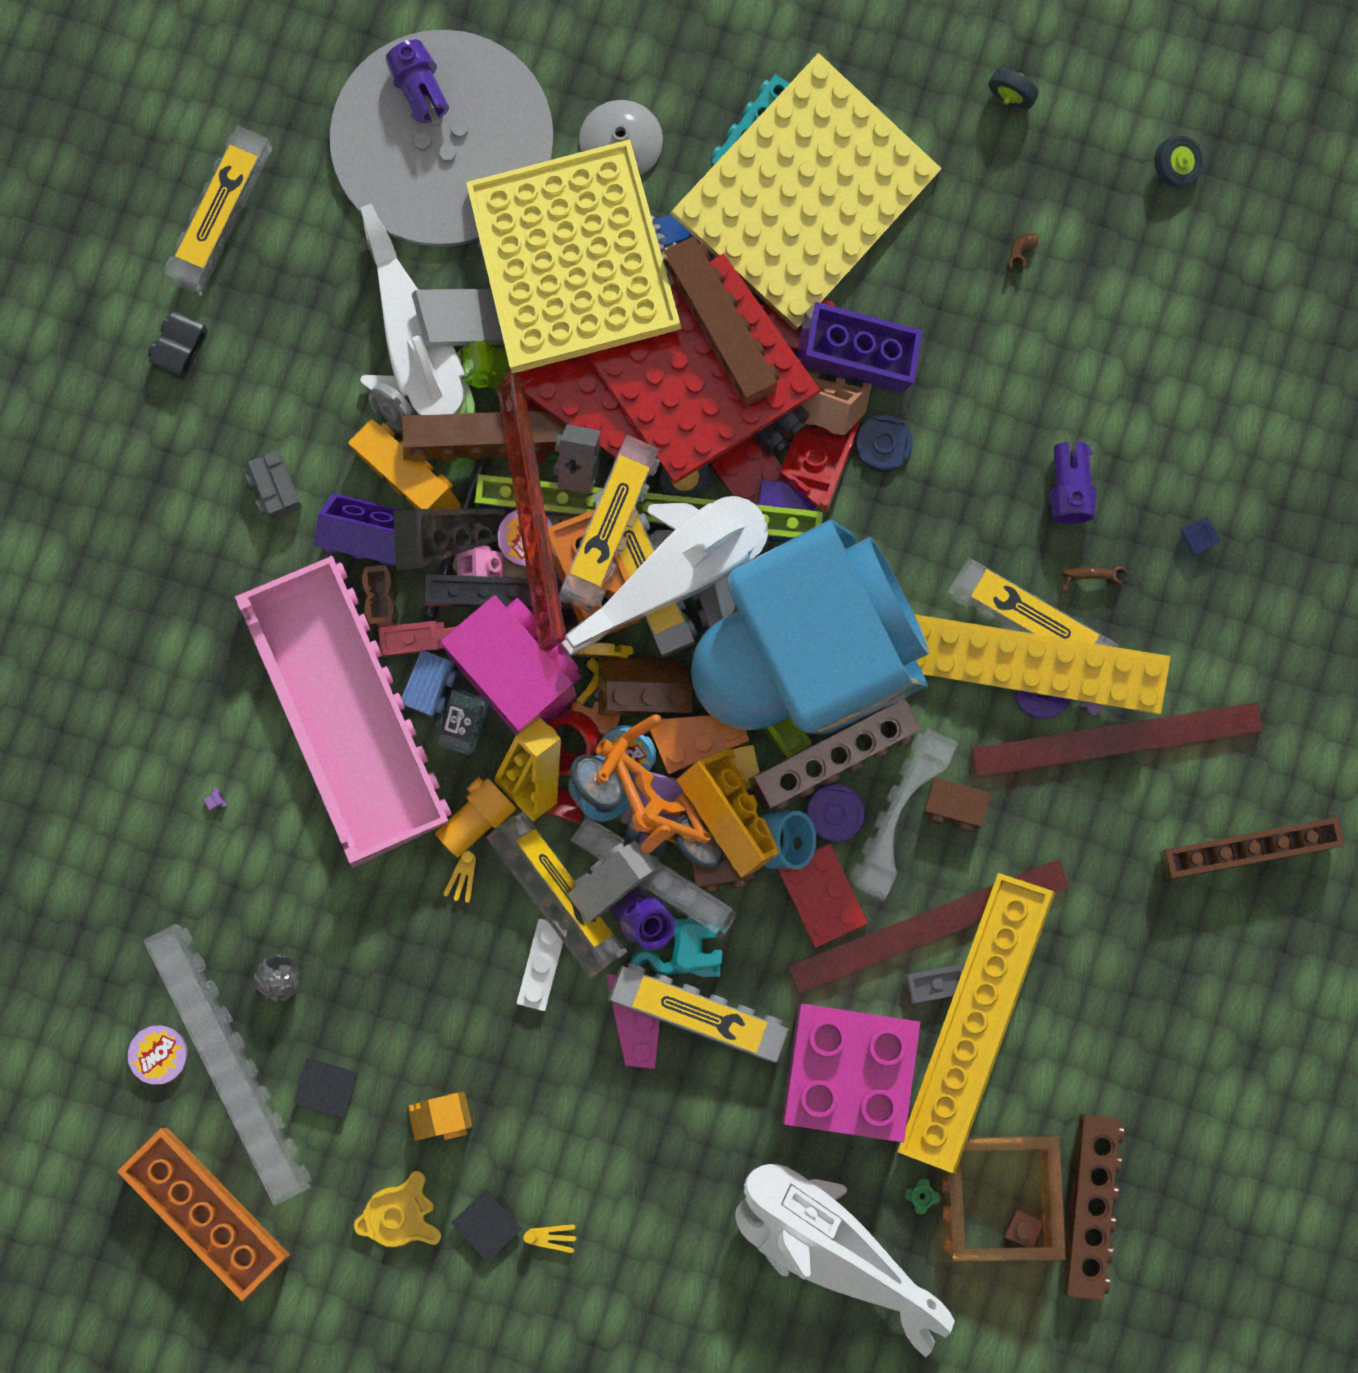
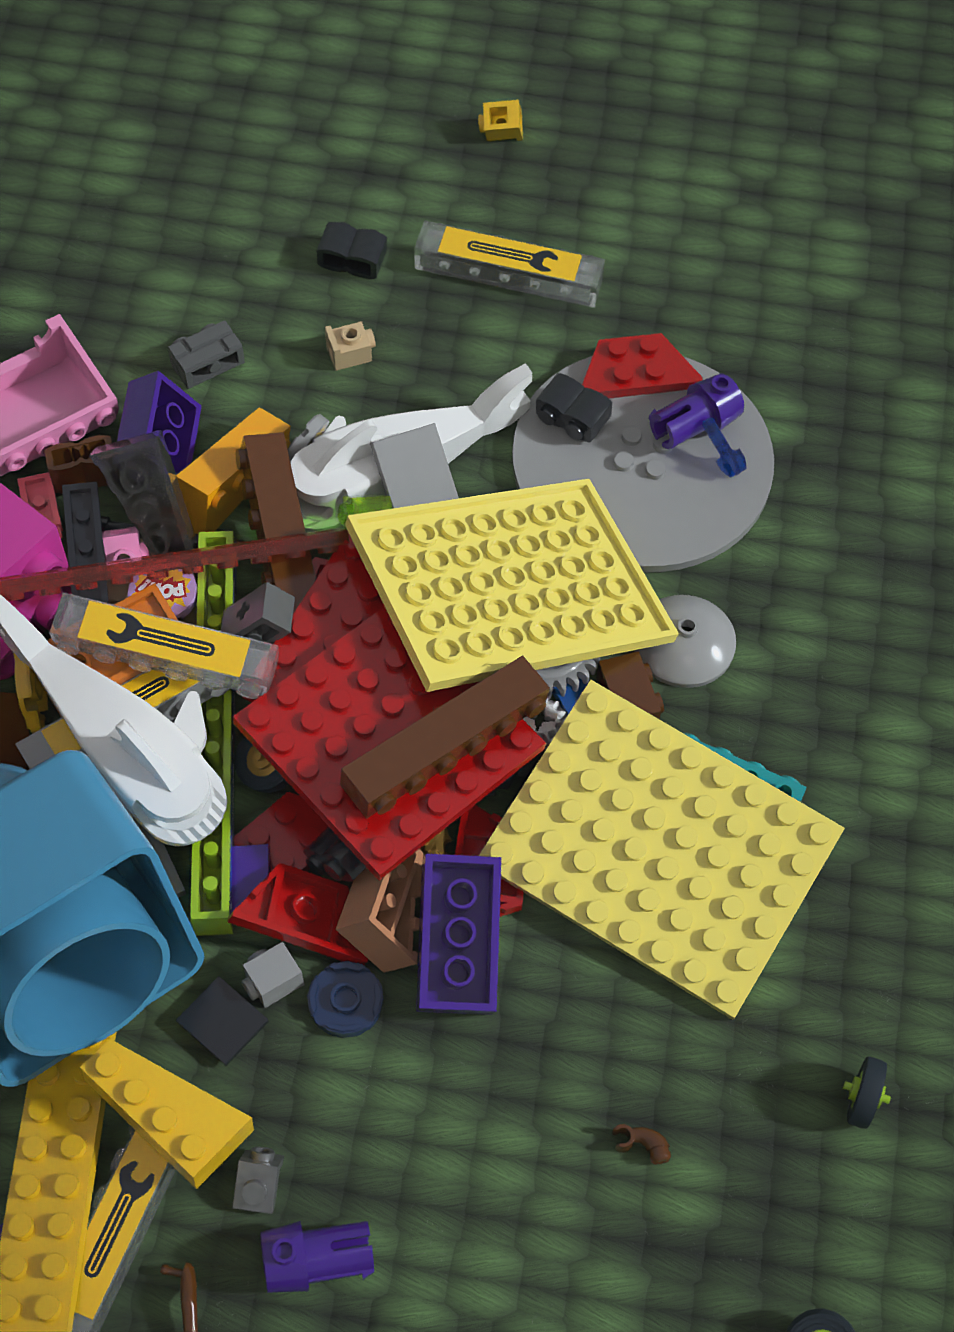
camera: 80 degrees right, 20 degrees down
none -> yellow wedge [80,1038,254,1189]
none -> black piece [176,976,269,1066]
none -> flat silver bracket [233,1147,284,1214]
none -> light grey brick [242,942,304,1008]
none -> tan brick [325,321,376,371]
none -> yellow brick [478,100,523,141]
none -> black brick [536,373,612,442]
none -> red wing [582,333,703,399]
none -> reddish brown brick [596,651,664,720]
none -> clear blue bar [702,418,746,478]

